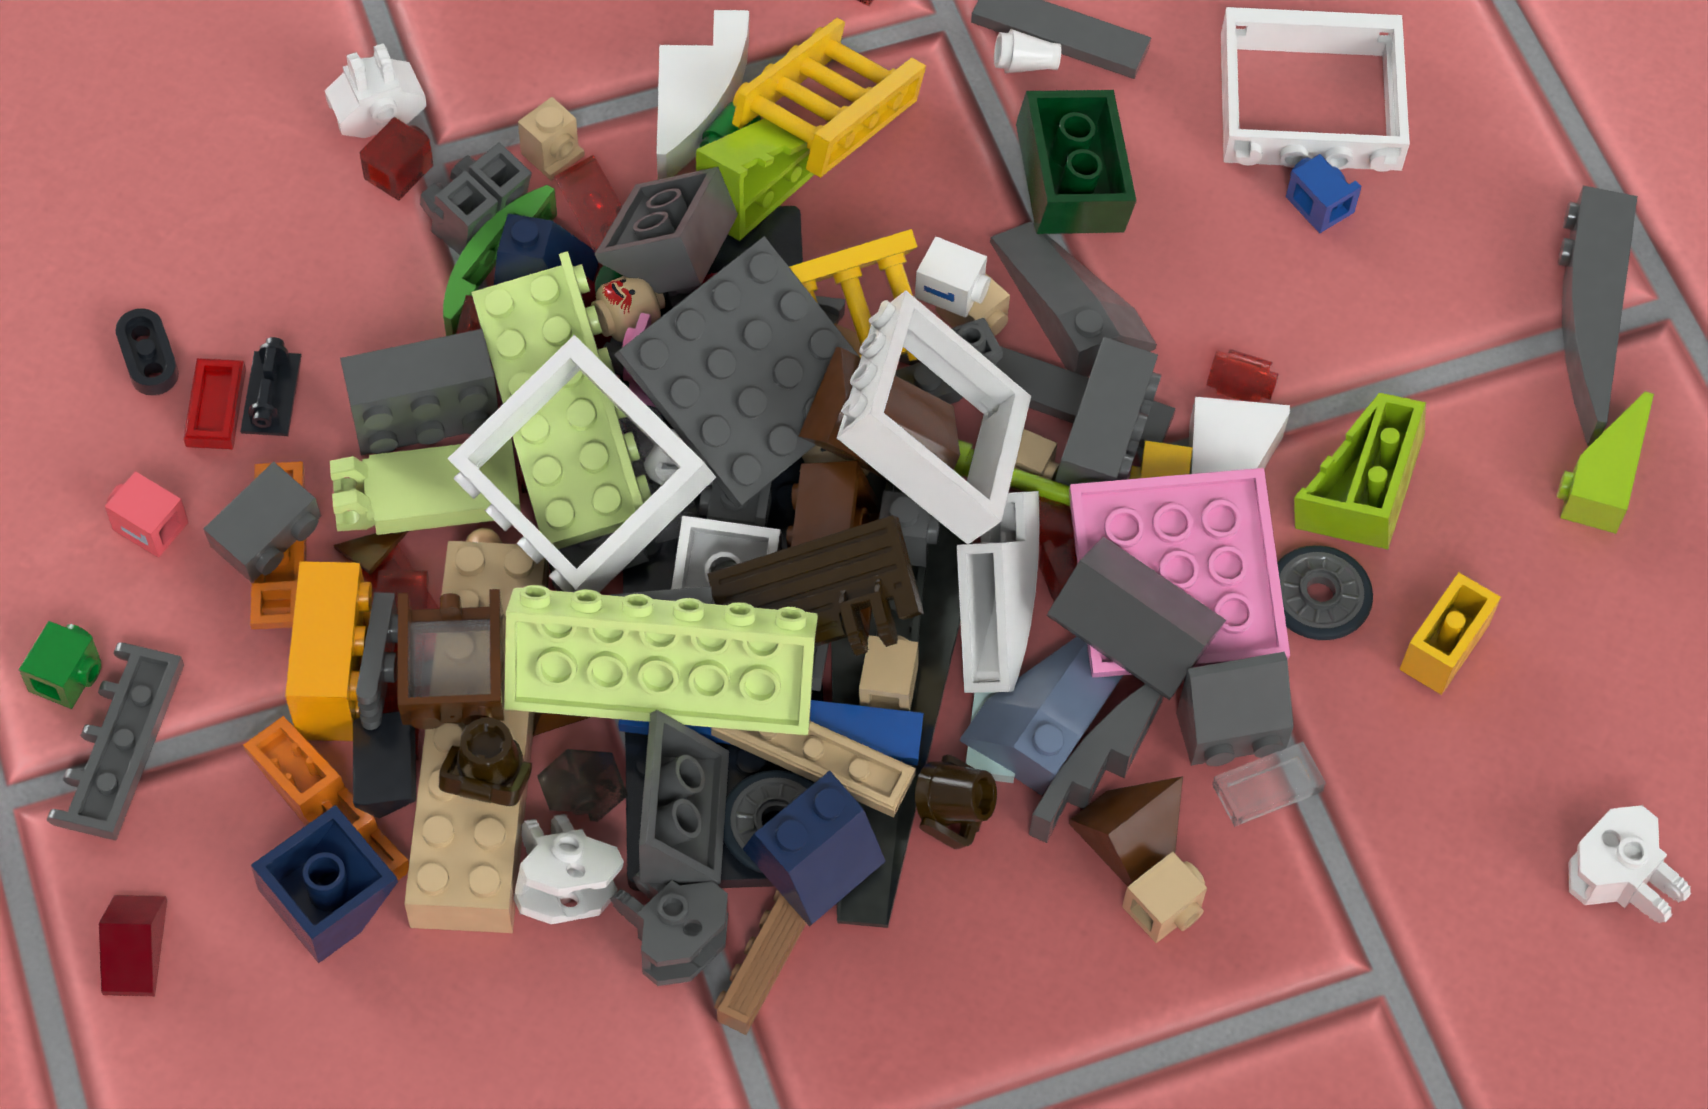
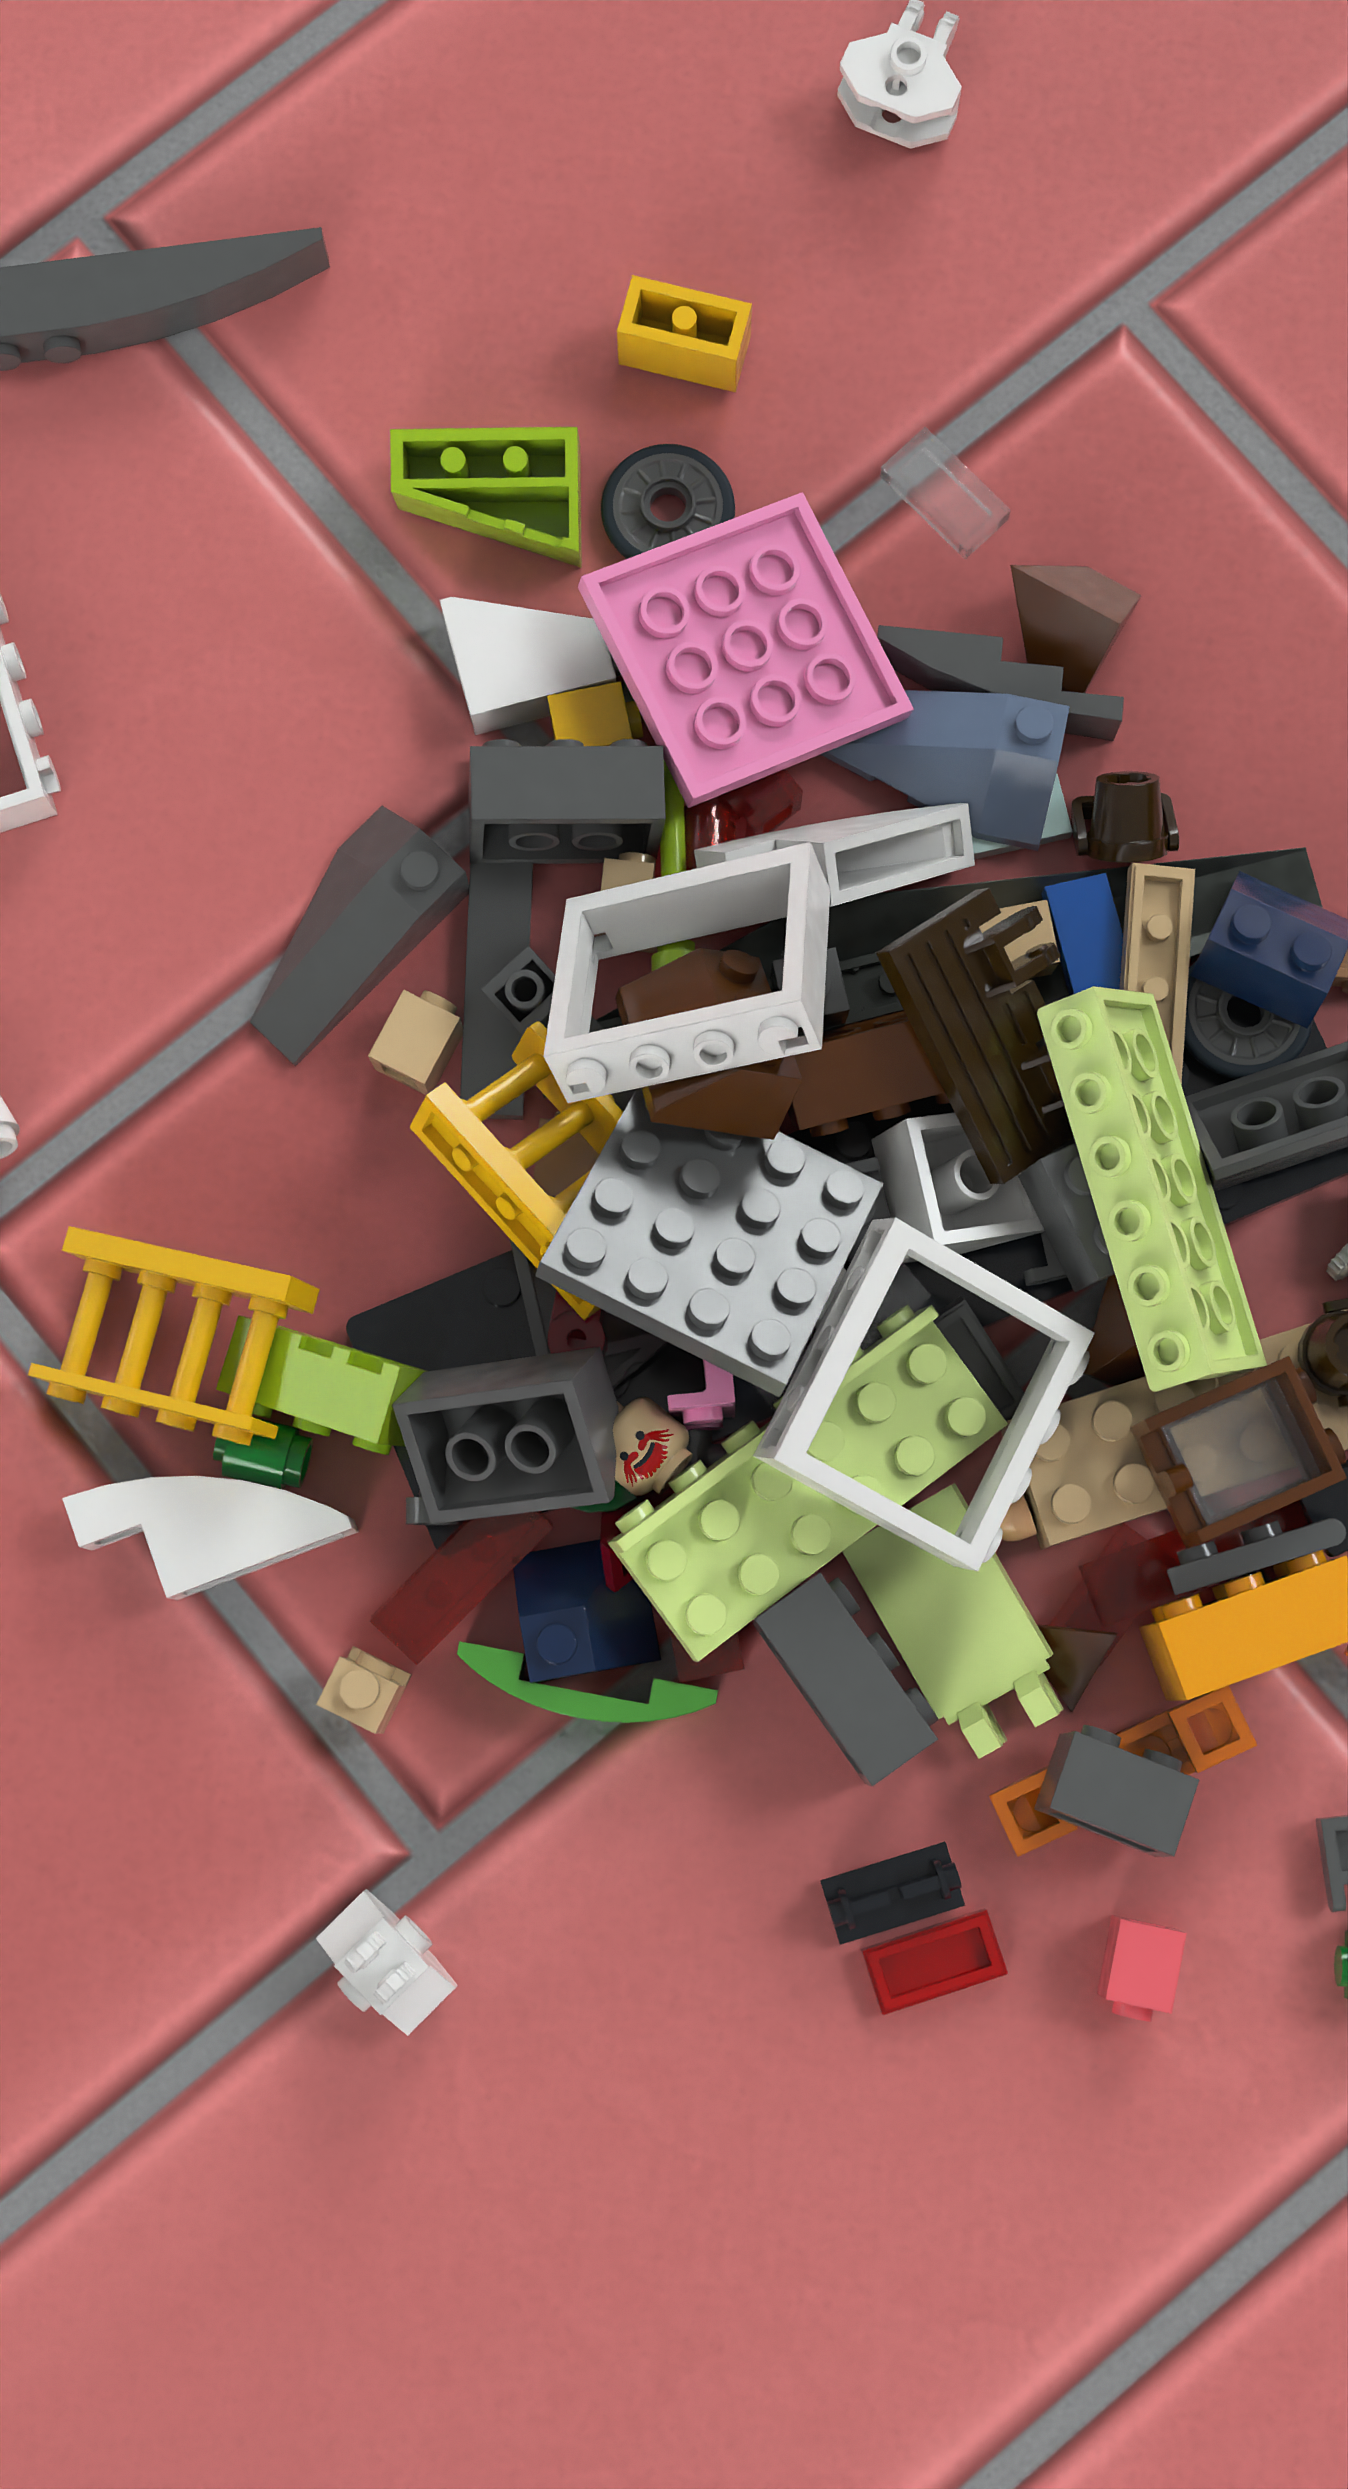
camera: 105 degrees left, 20 degrees up
black plate [115,309,178,396] -> none
clear red brick [359,117,434,201] -> none
dark grey hips [420,142,532,255] -> none
clear smoke brick [537,749,628,822] -> none
white brick [915,236,991,318] -> none
dark green brick [1016,90,1137,234] -> none
dark grey slope [1047,536,1226,700] -> none
tan brick [1122,851,1207,943] -> none
dark grey slope [1176,652,1294,766] -> none
clear red brick [1206,349,1279,403] -> none
blue brick [1286,154,1362,233] -> none
lime slope [1557,391,1654,534] -> none

